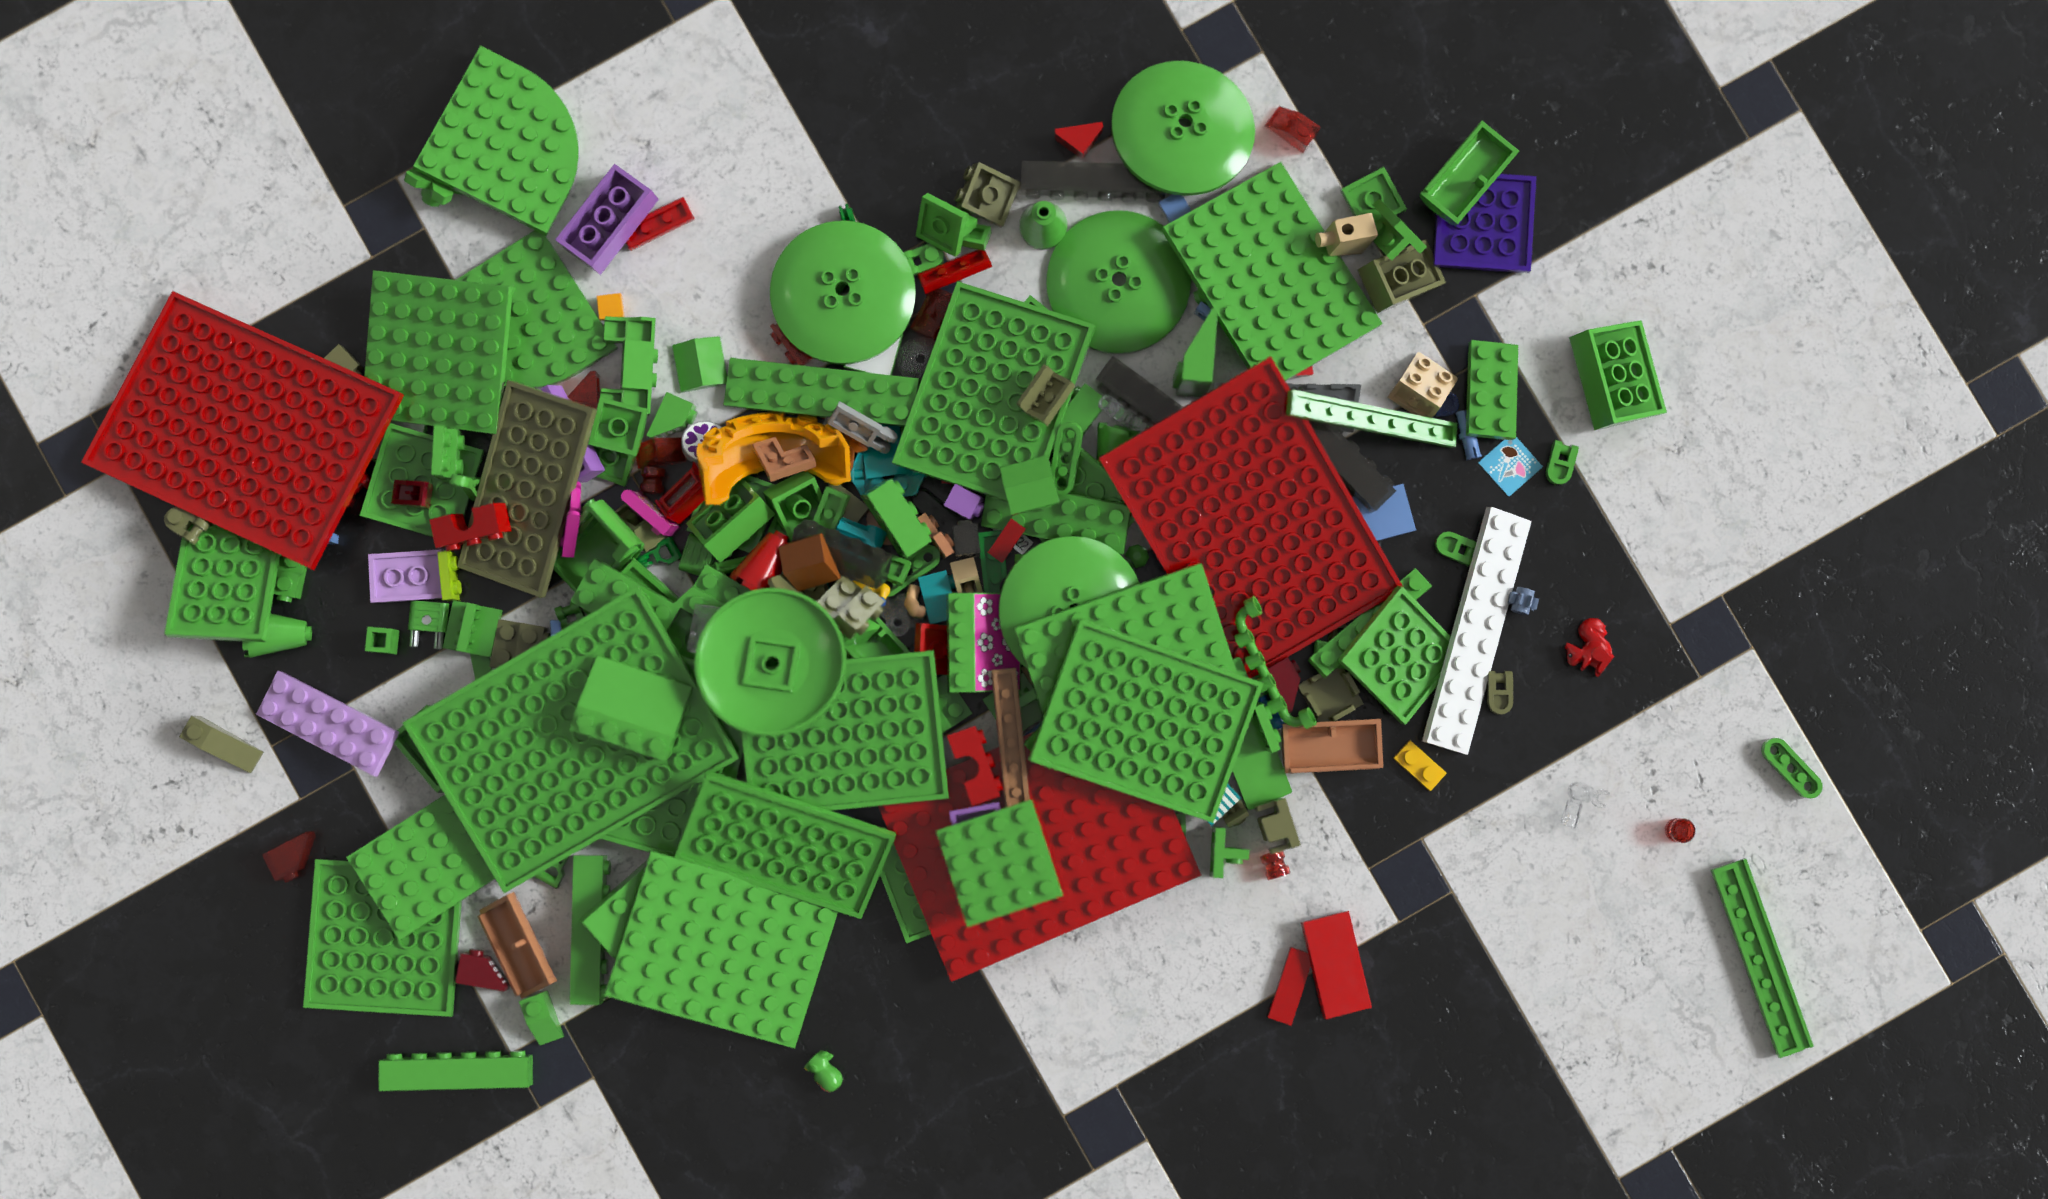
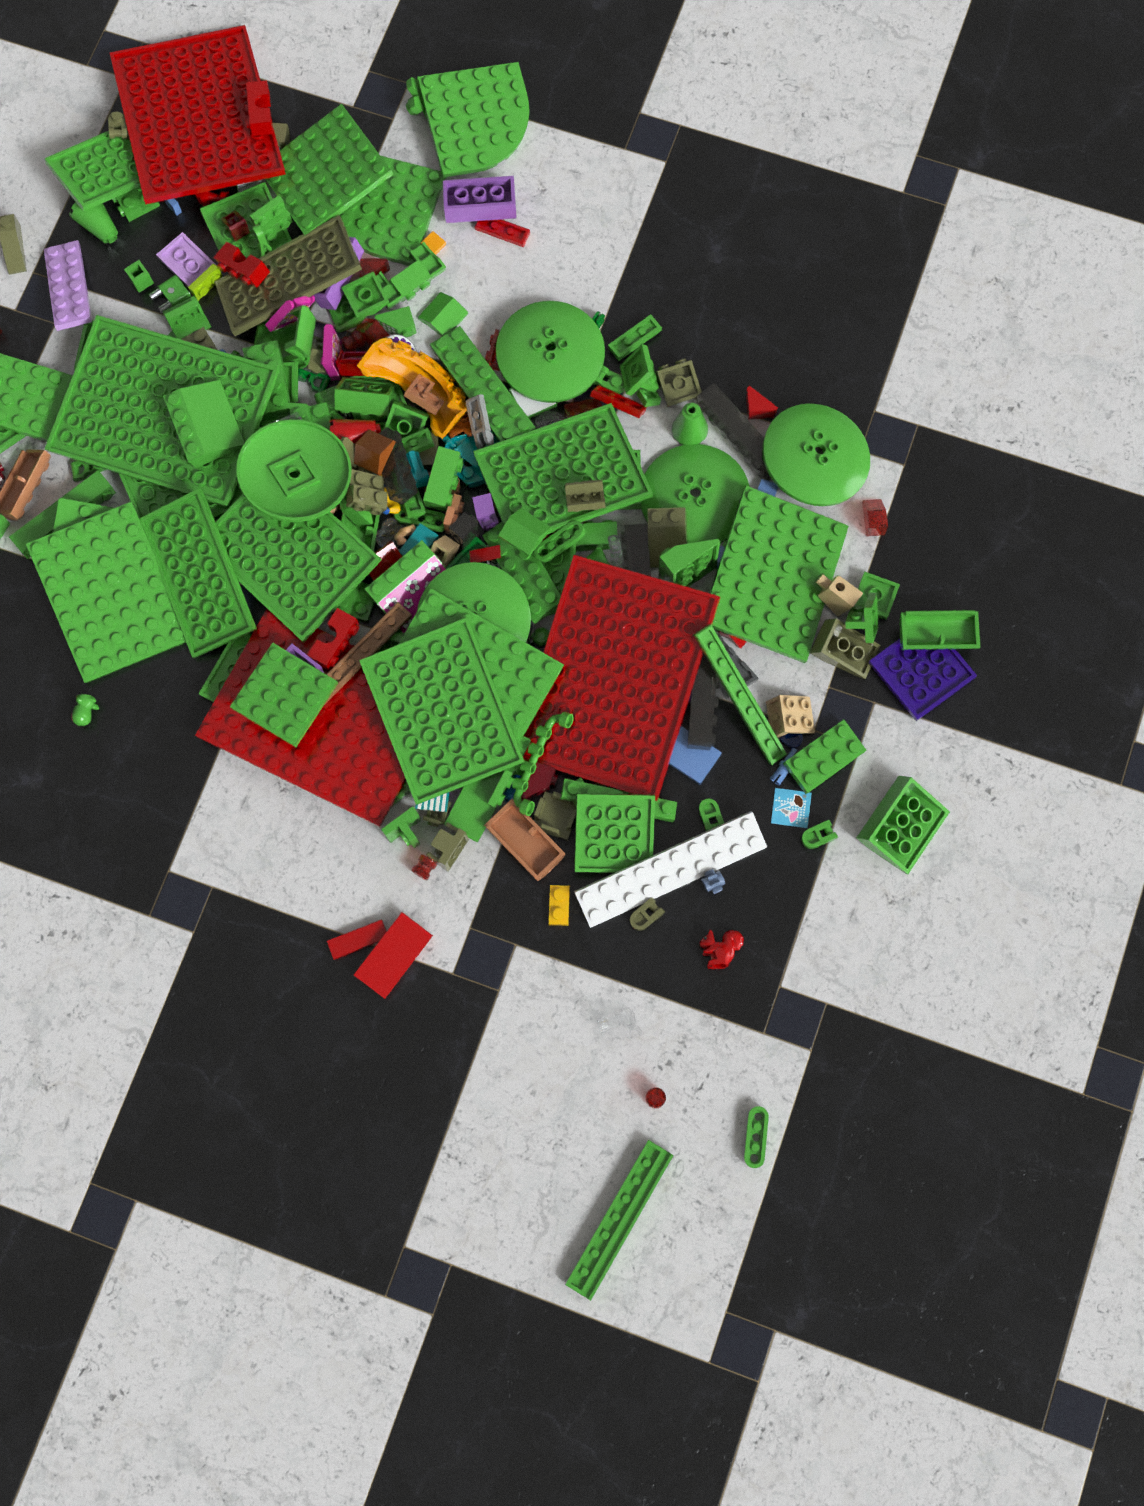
camera: 55 degrees right, 10 degrees down
none -> red arch [244,80,273,136]
none -> bright green plate [608,315,662,361]
none -> olive slope [648,507,687,568]

